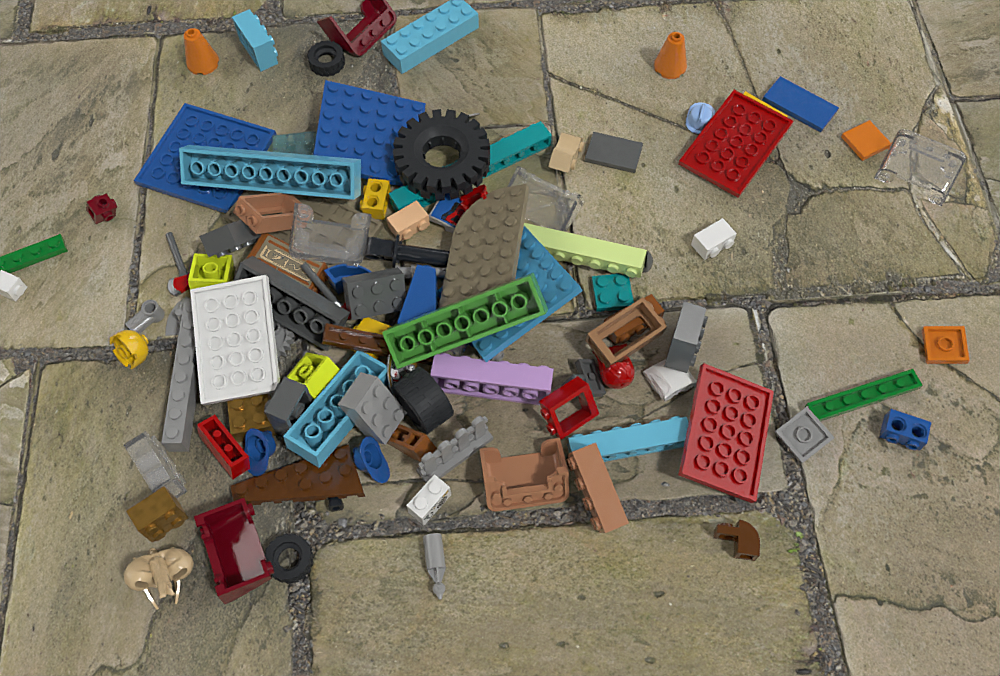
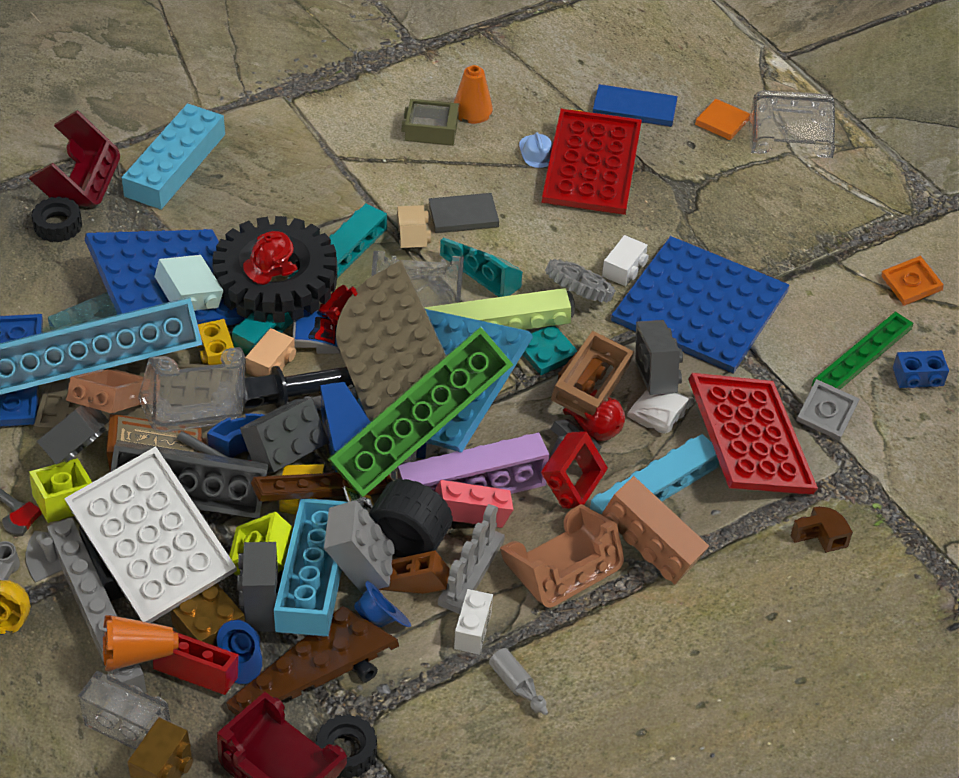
camera: 30 degrees left, 15 degrees down
none -> orange cone [103,615,179,671]
none -> light aqua brick [155,255,223,311]
none -> red helmet [243,231,297,285]
none -> olive window [401,99,459,146]
none -> coral brick [434,480,514,528]
none -> teal wedge [440,237,523,297]
none -> light grey gear [545,259,616,303]
none -> blue plate [611,236,790,374]

